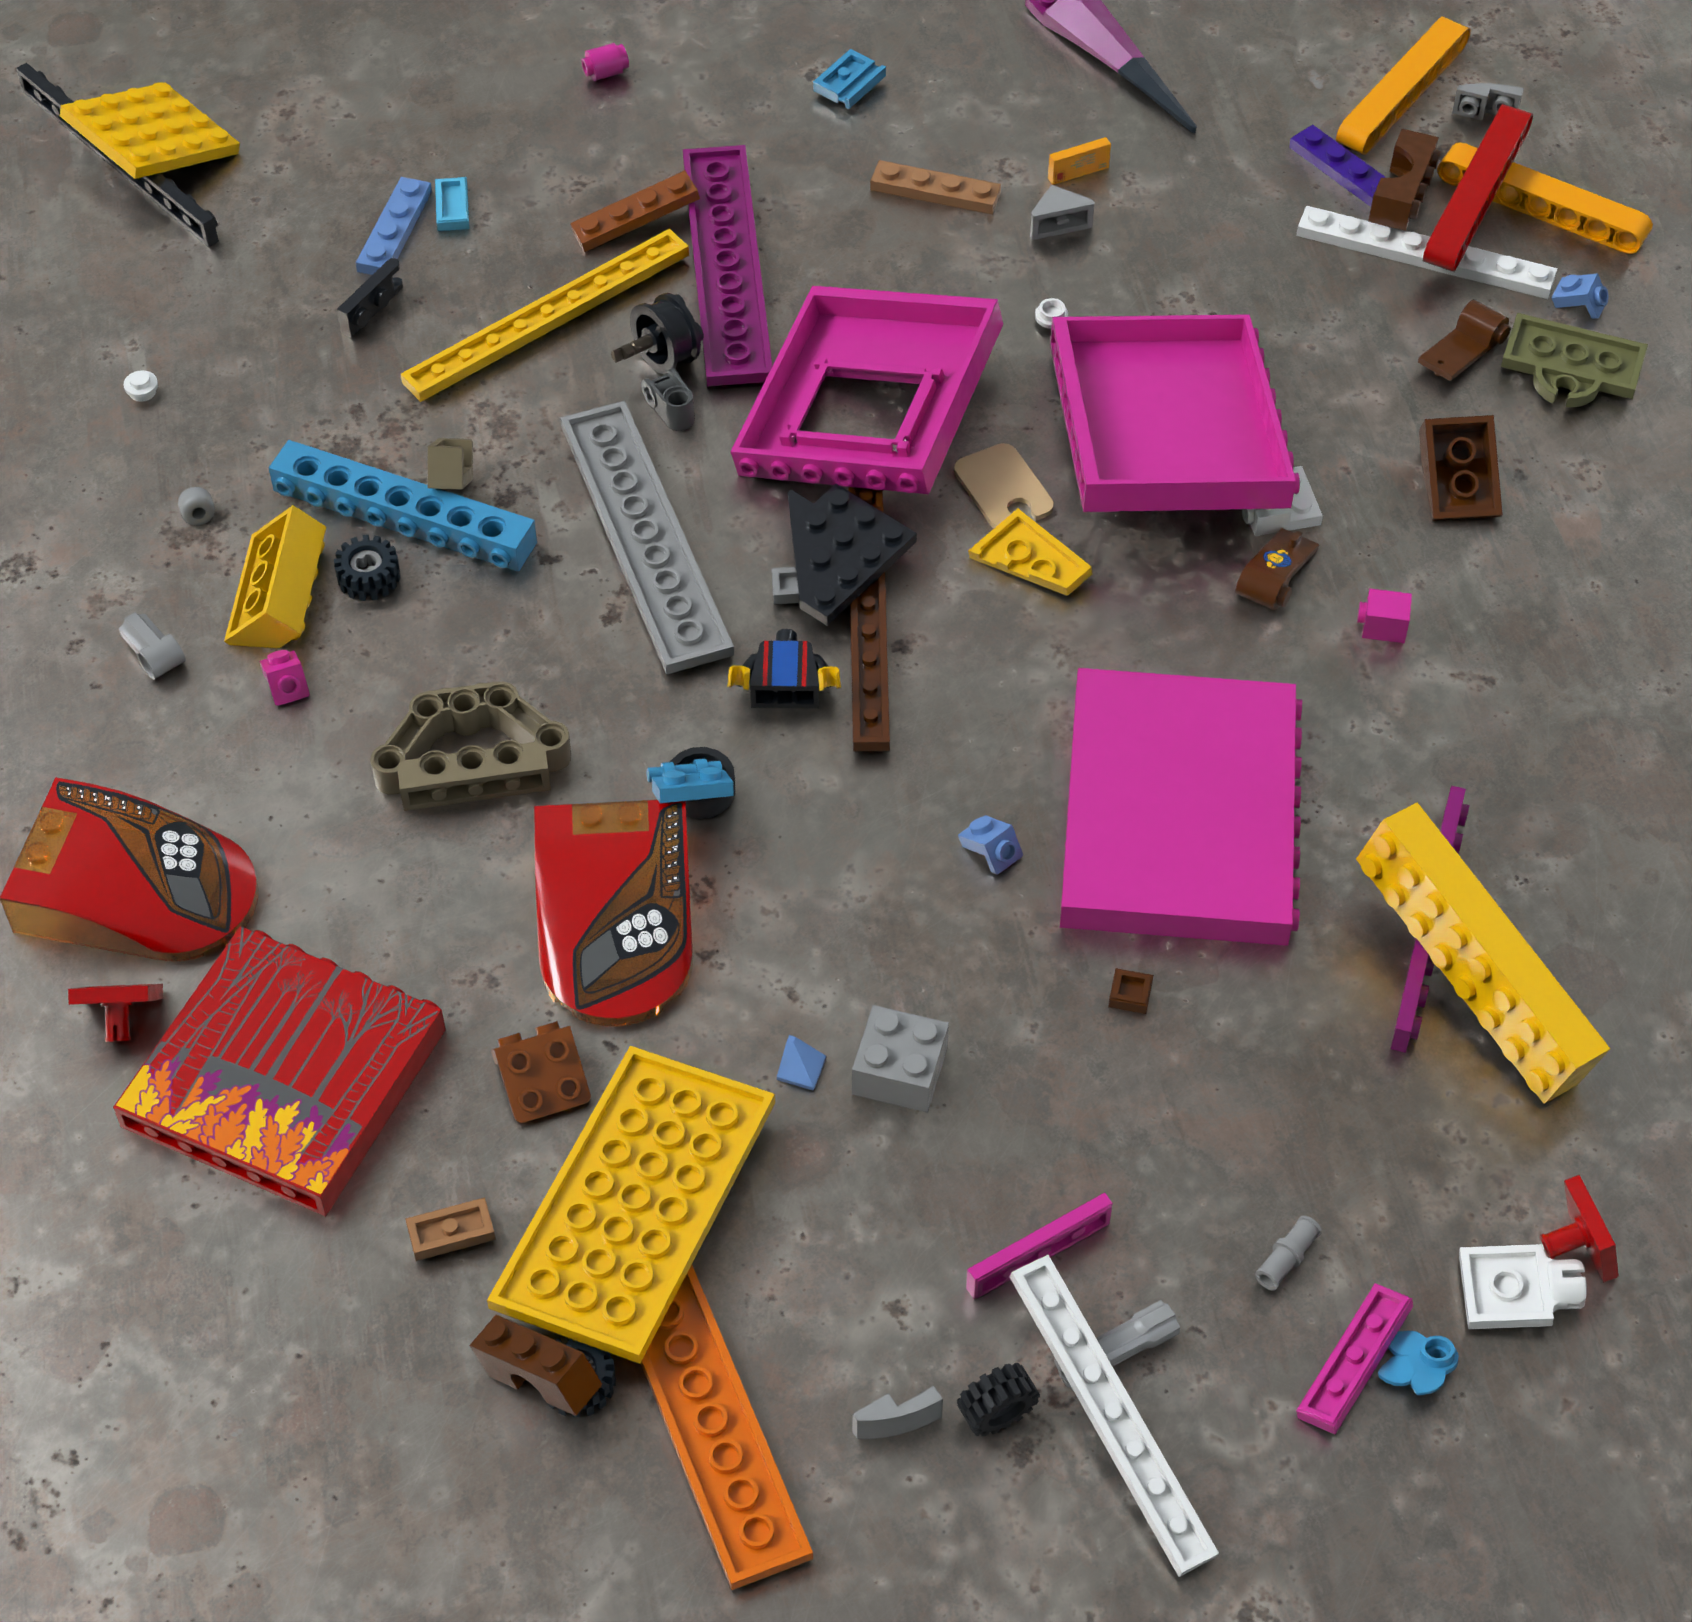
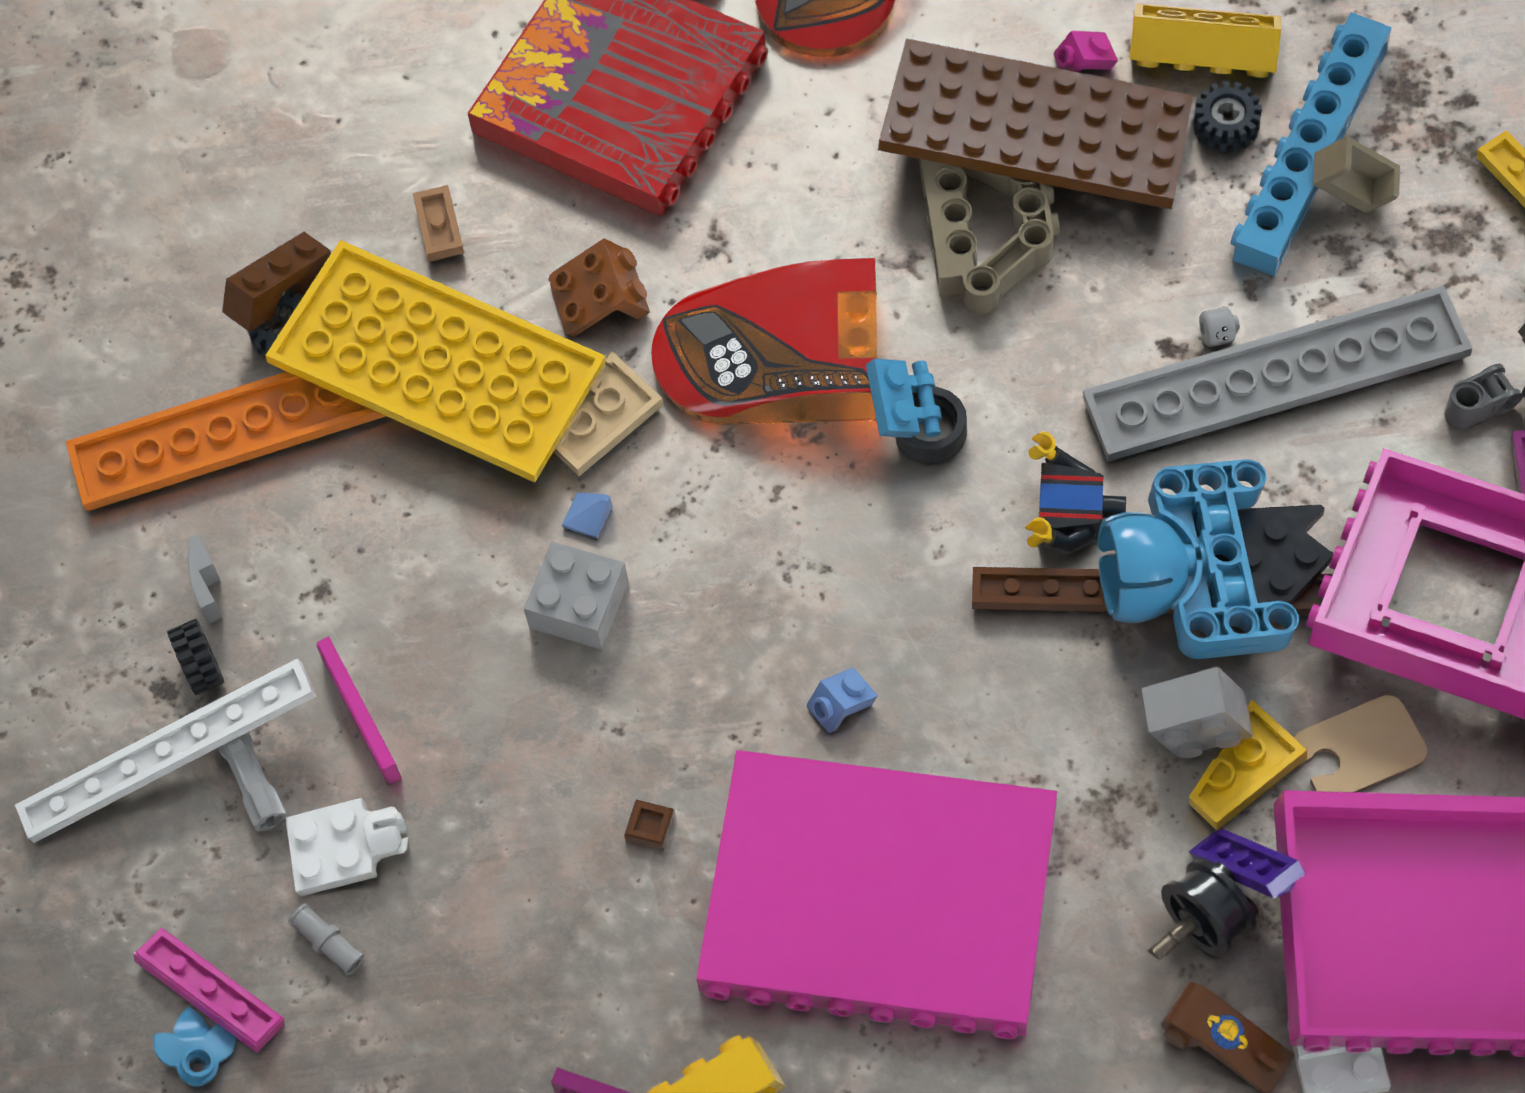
camera: 100 degrees right, 10 degrees up
none -> white plate [286,798,408,897]
none -> tan wing [554,351,664,476]
none -> plate [878,38,1193,209]
none -> dark azure beam [1098,459,1299,659]
none -> light grey brick [1142,666,1253,759]
none -> black wheel [1147,859,1259,960]
none -> dark purple plate [1189,828,1306,899]
none -> light grey piece [1199,306,1240,347]

